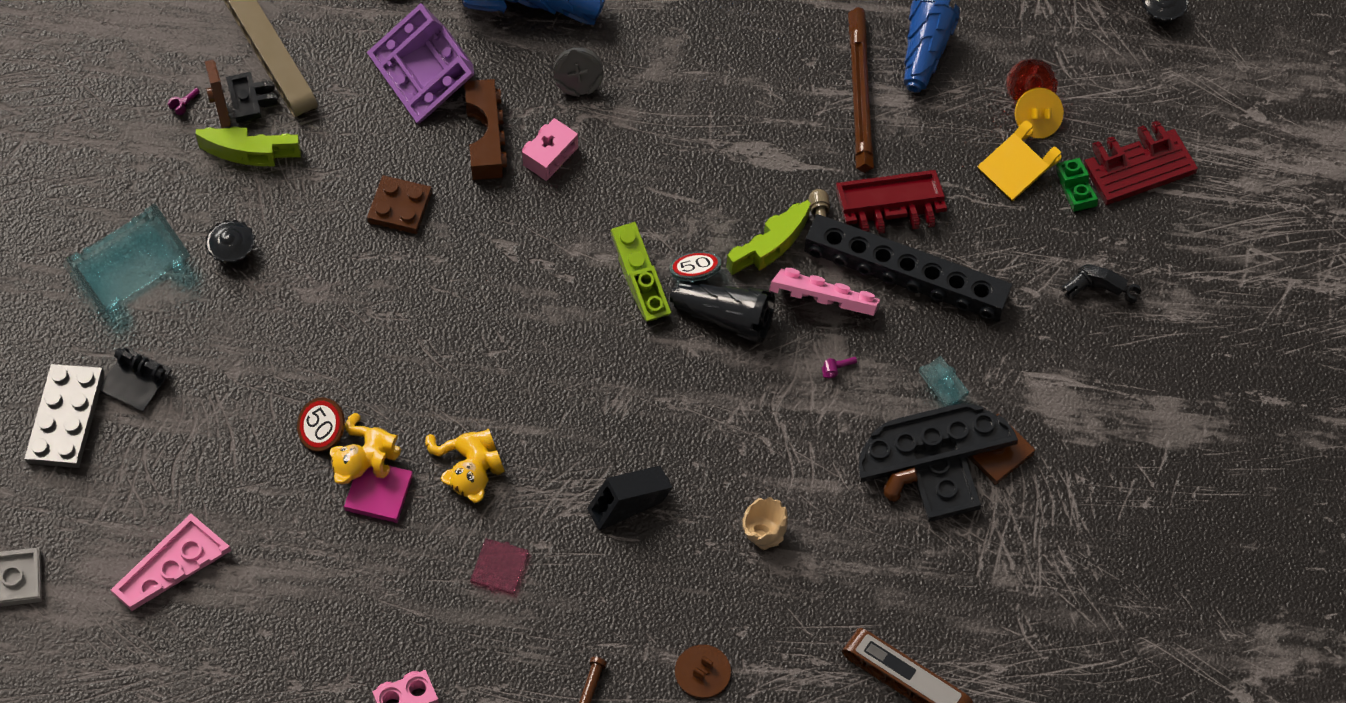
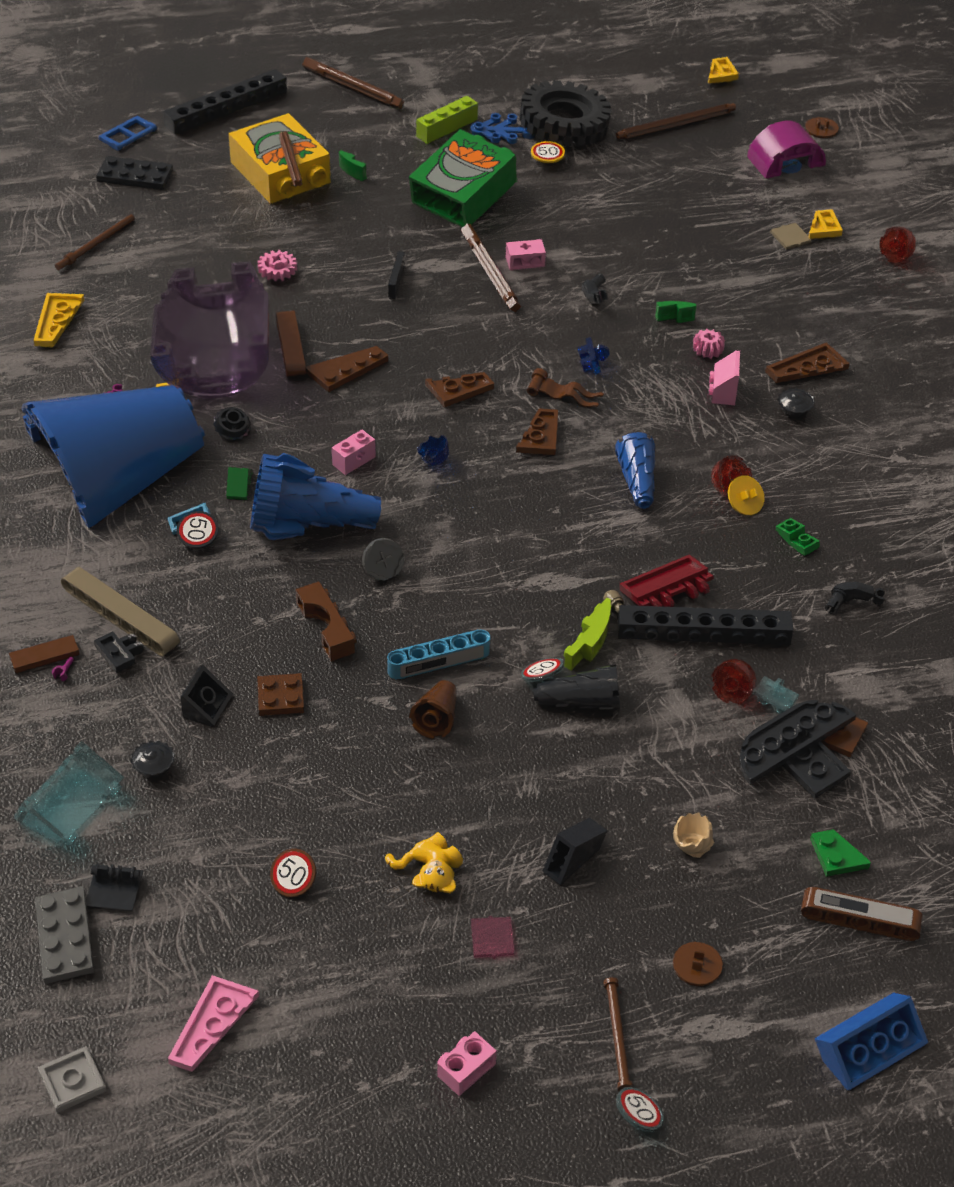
camera: 20 degrees left, 15 degrees down
lime slope [196,127,301,166] -> none
reddish brown plate [205,60,231,128] -> none
yellow animal [330,413,401,484] -> none
dark pink tile [344,466,413,523] -> none
medium lavender slope [367,3,474,124] -> none
bright pink brick [522,118,578,181] -> none
lime slope [610,222,671,322] -> none
bright pink wing [769,268,881,316] -> none
magenta hand [822,357,857,378] -> none
reddish brown piece [848,7,874,173] -> none
reddish brown arm [884,468,918,502] -> none
yellow flag [977,120,1062,202] -> none
dark red hinge [1084,121,1198,205] -> none
none -> reddish brown tile [9,635,80,673]
none -> black slope [180,664,233,727]
none -> dark azure beam [387,629,490,679]
none -> reddish brown cone [409,680,457,738]
none -> clear red cylinder [711,659,757,704]
none -> green wing [810,829,871,877]

